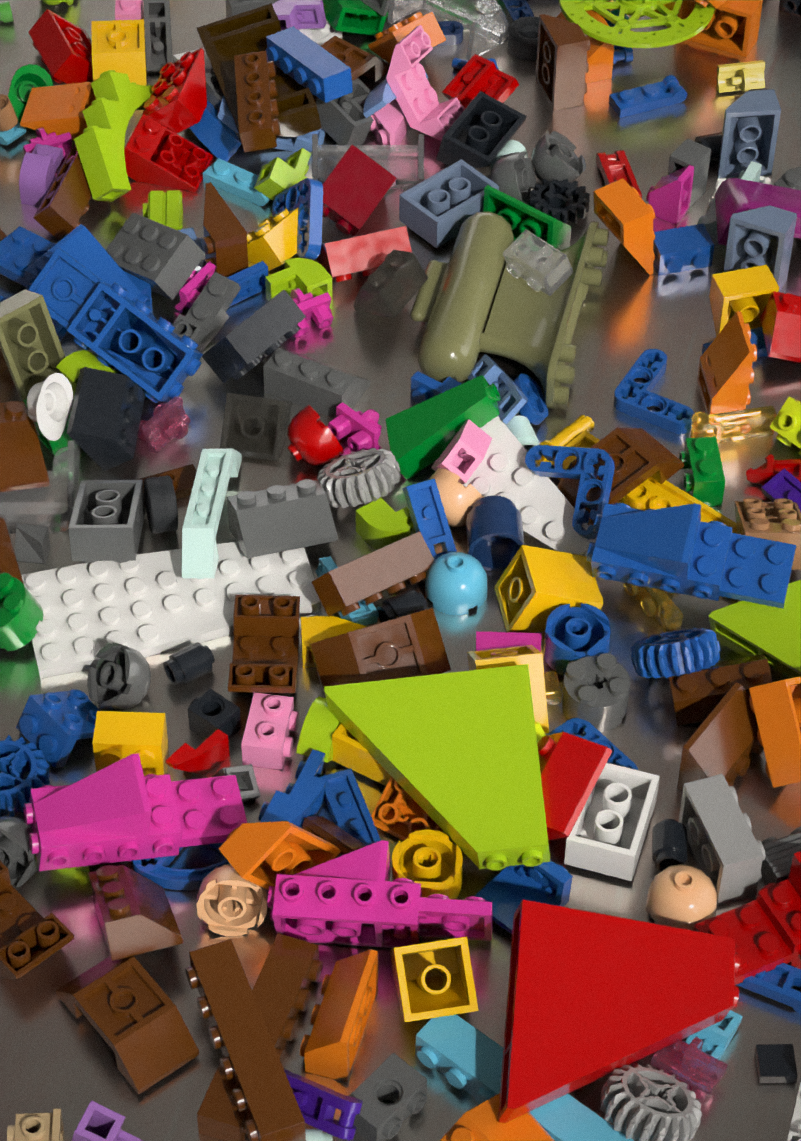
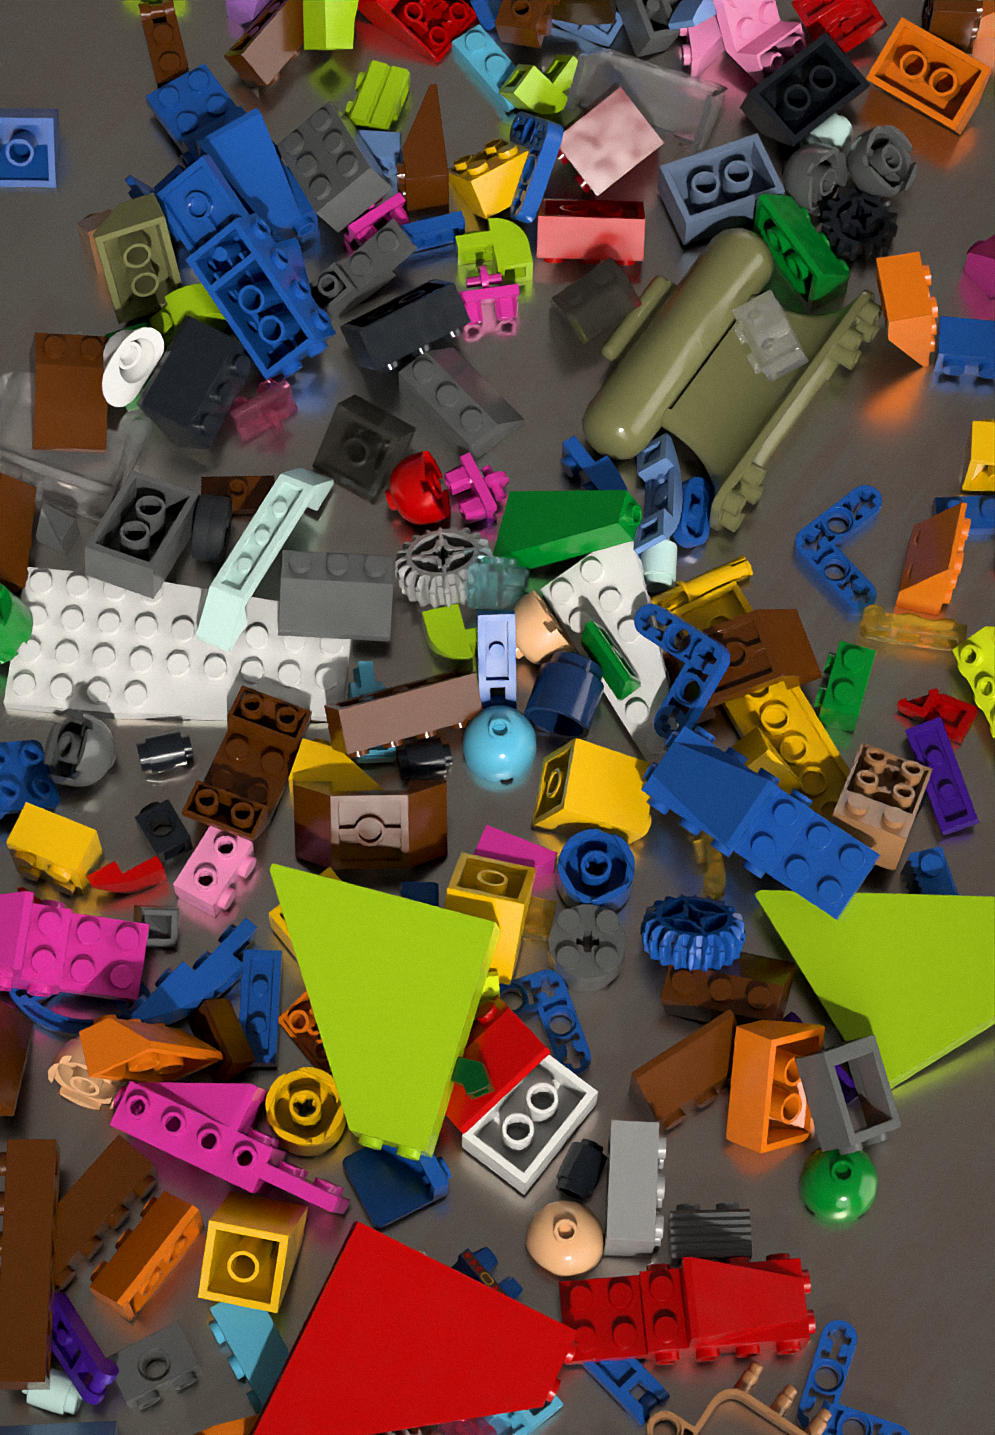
camera: 20 degrees right, 20 degrees up
lime brick [296,696,341,763] -> none
bright pink slope [431,419,492,484] -> none
red plate [596,150,642,198] -> none
none -> dark green piece [451,1057,495,1100]
none -> clear light blue brick [467,557,529,611]
none -> green slope [581,621,641,701]
none -> orange slope [866,17,992,135]

